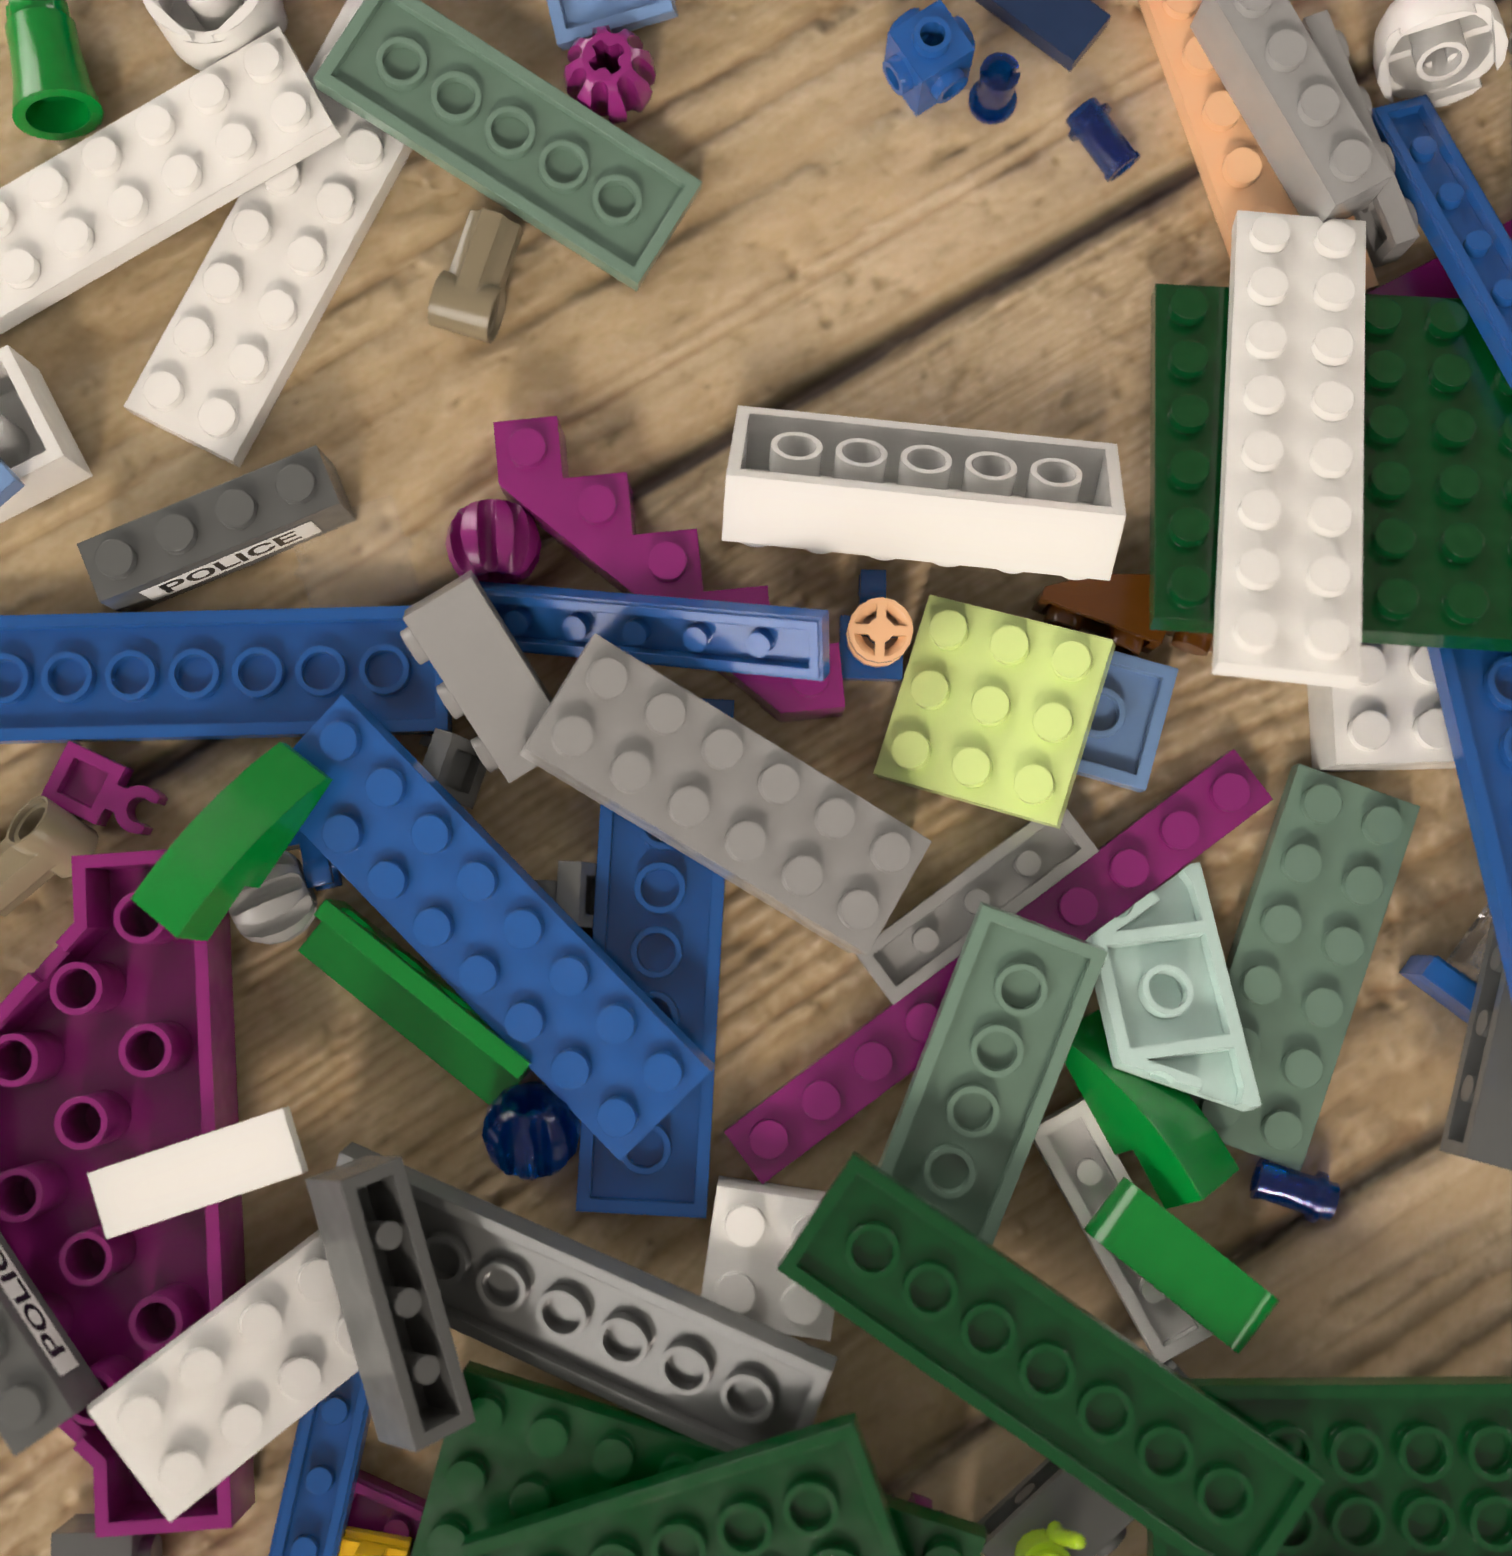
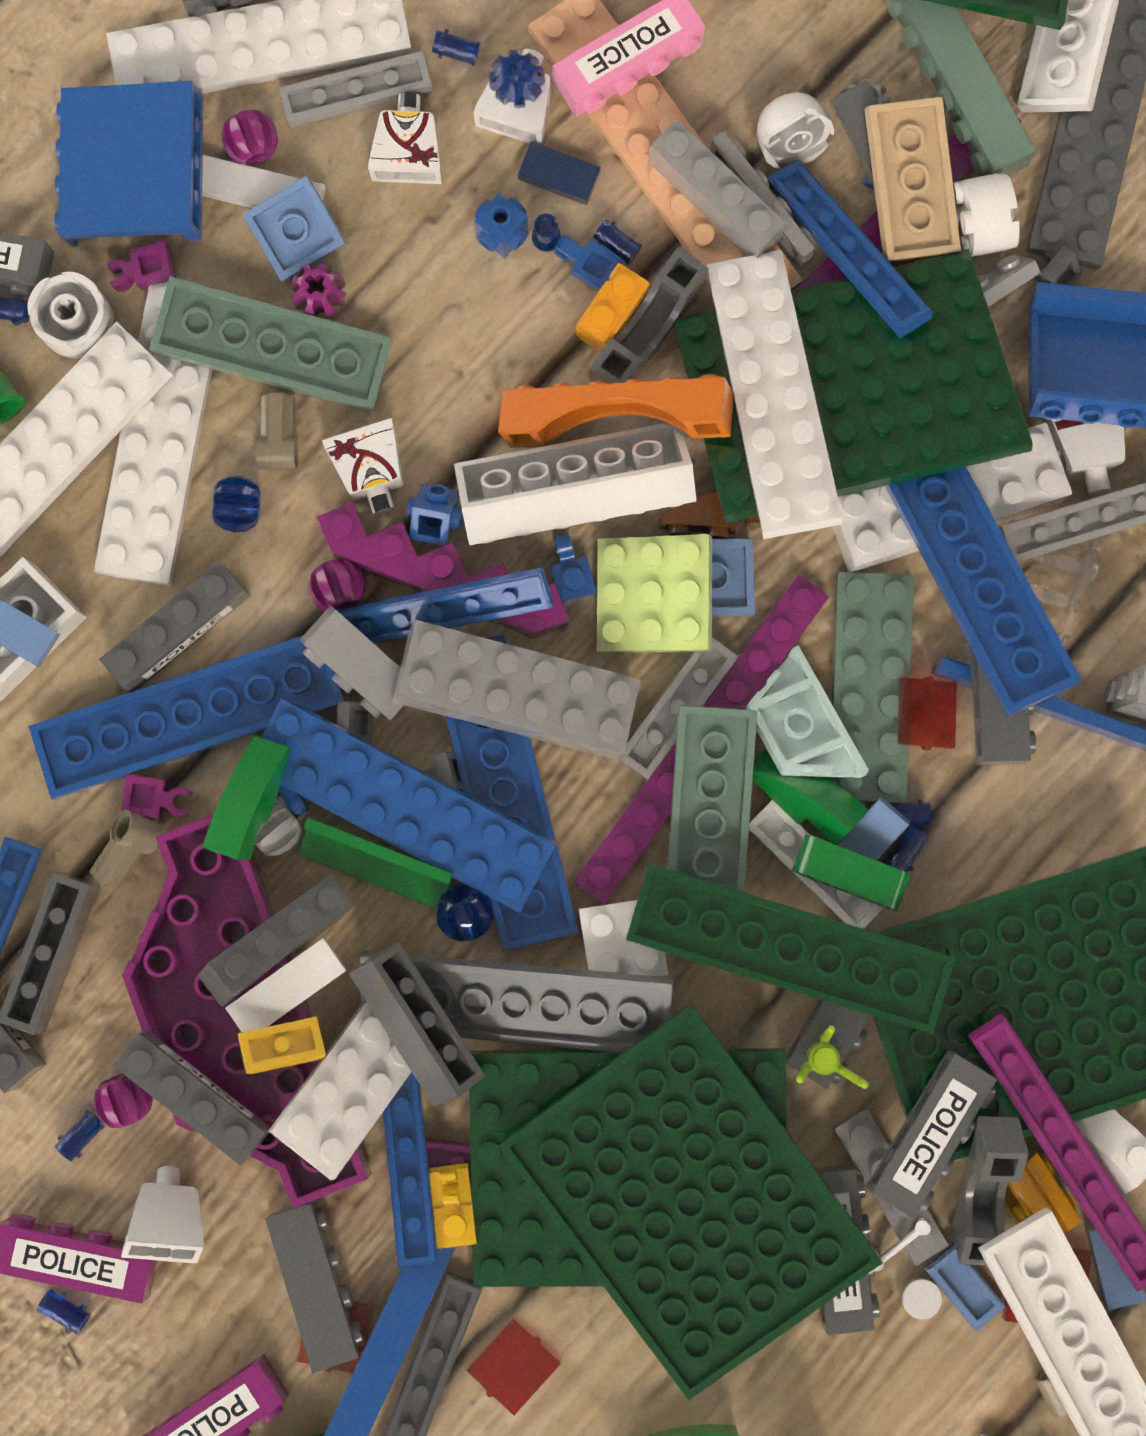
camera: 20 degrees left, 0 degrees up
light nougat wheel [846,597,913,668] -> none
none -> dark grey arch [198,875,354,1007]
none -> clear blue piece [212,475,261,533]
none -> yellow plate [237,1016,326,1074]
none -> torso [322,418,403,516]
none -> blue brick [406,484,463,546]
none -> orange arch [498,374,734,448]
none -> blue plate [554,235,623,292]
none -> light orange brick [576,263,650,353]
none -> dark grey arch [589,247,709,384]
none -> medium blue tile [837,796,910,860]
none -> clear blue pin [886,826,930,873]
none -> clear red piece [897,676,957,751]

